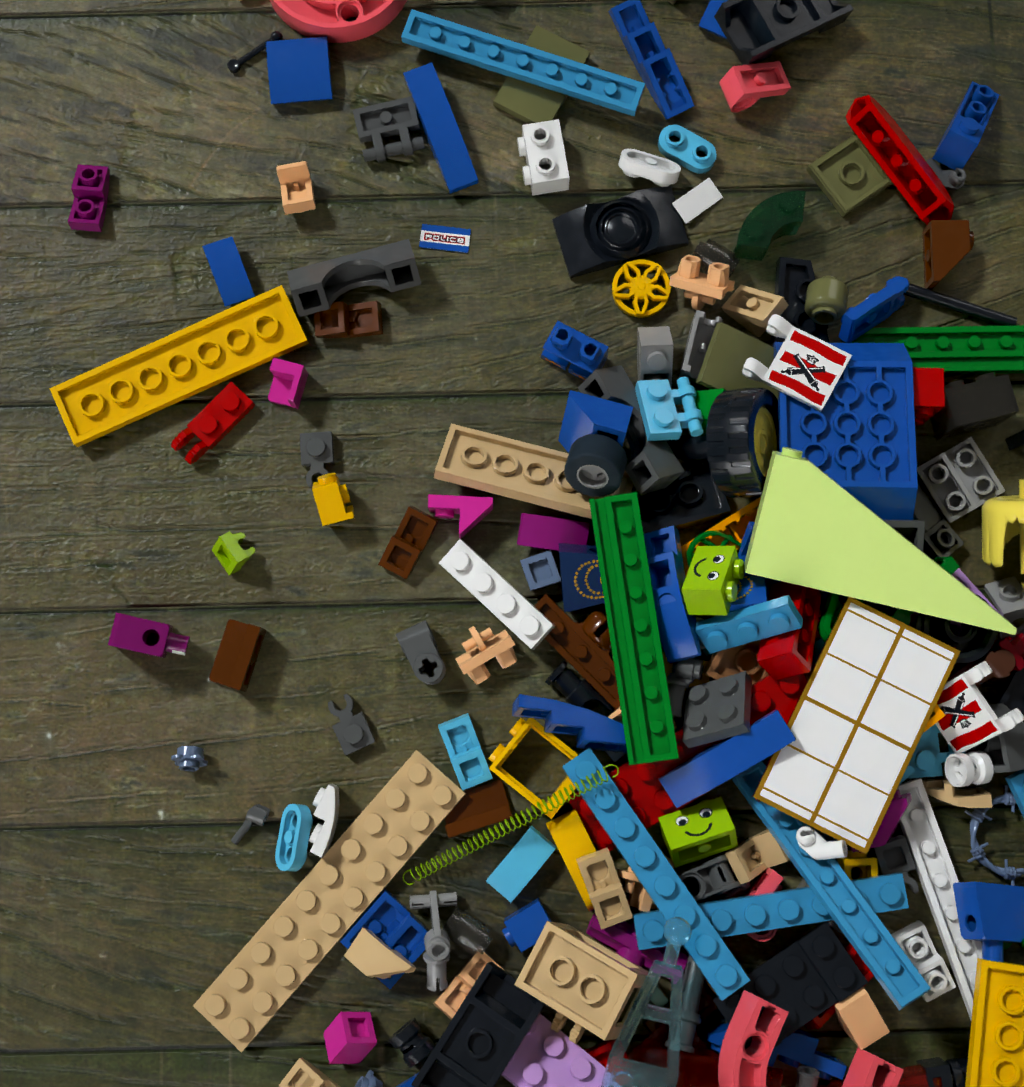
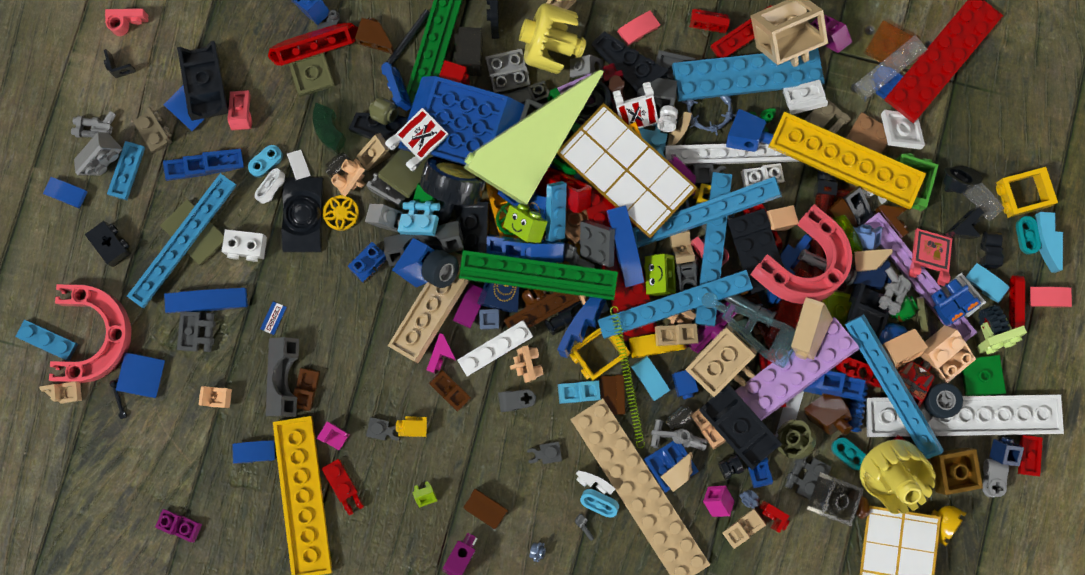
camera: 75 degrees left, 0 degrees up
white arm [796,826,848,860] -> none

